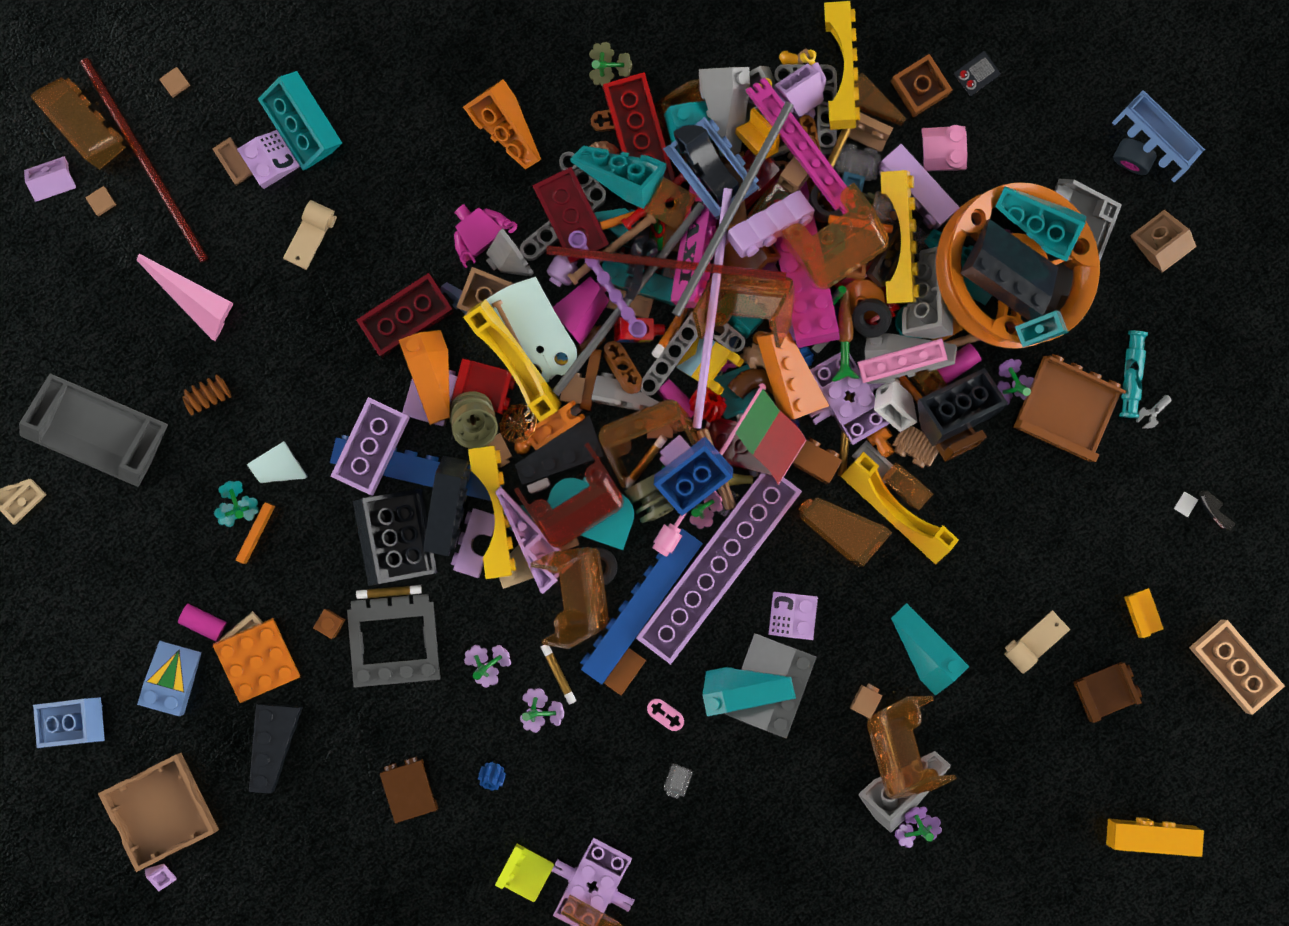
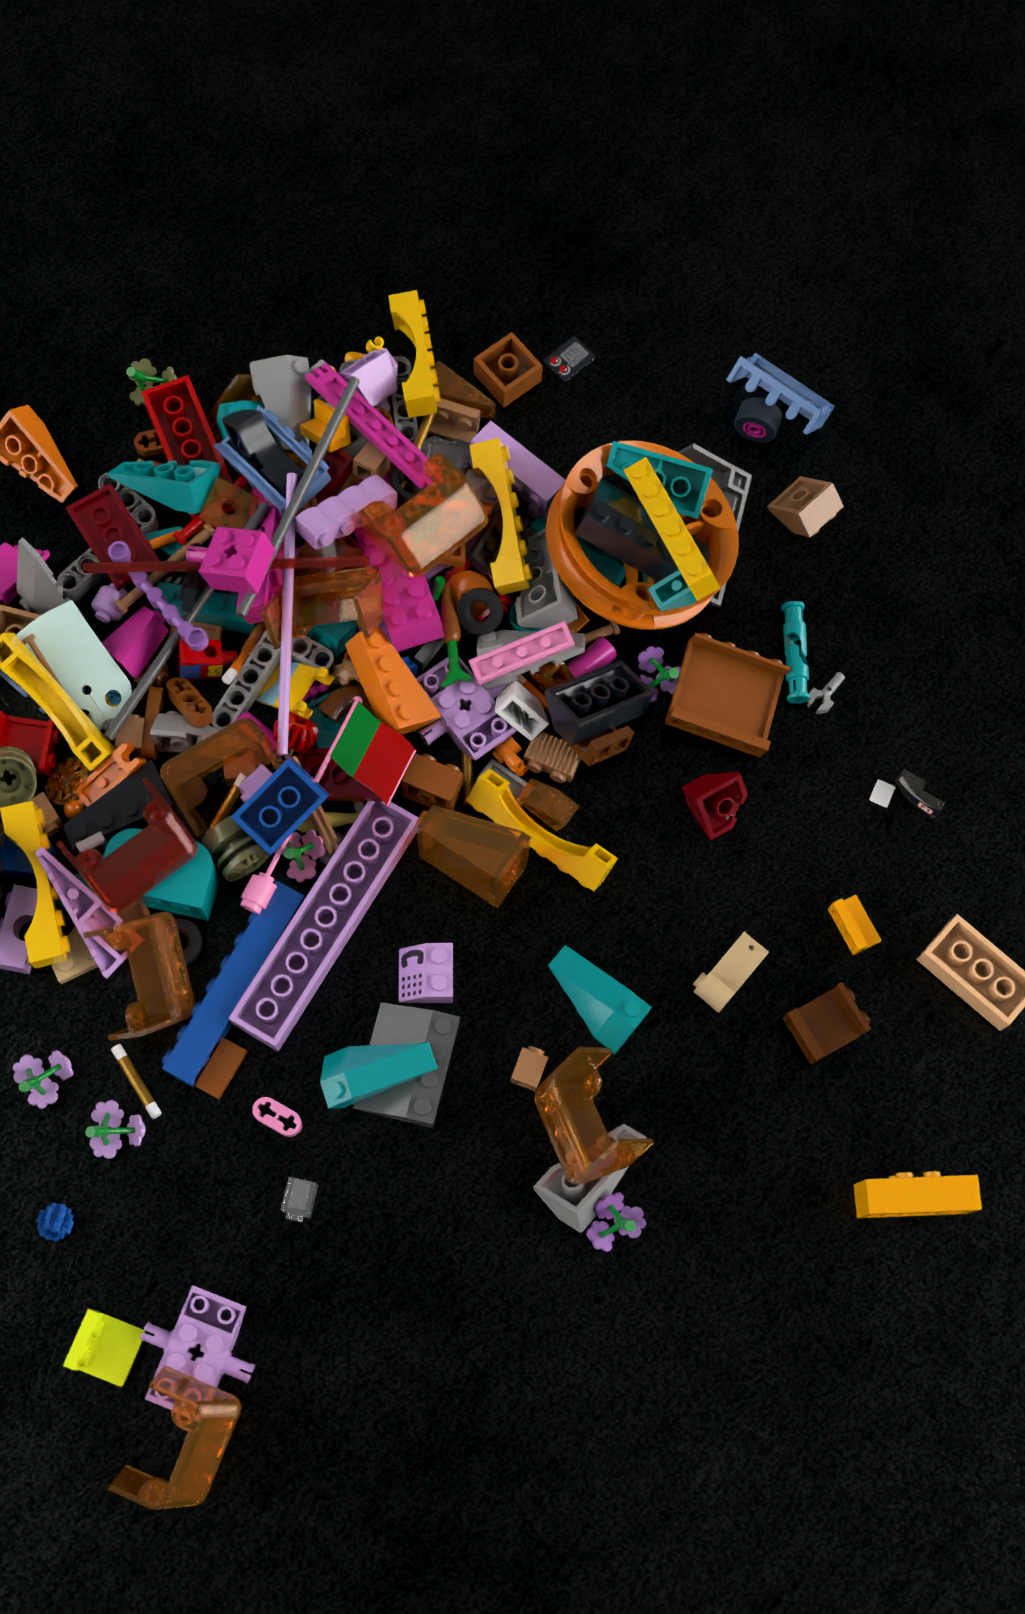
camera: 15 degrees left, 15 degrees down
bright pink slope [921,125,967,171] -> none
none -> dark pink brick [186,527,276,594]
none -> yellow arch [624,457,720,601]
none -> dark red slope [682,772,748,840]

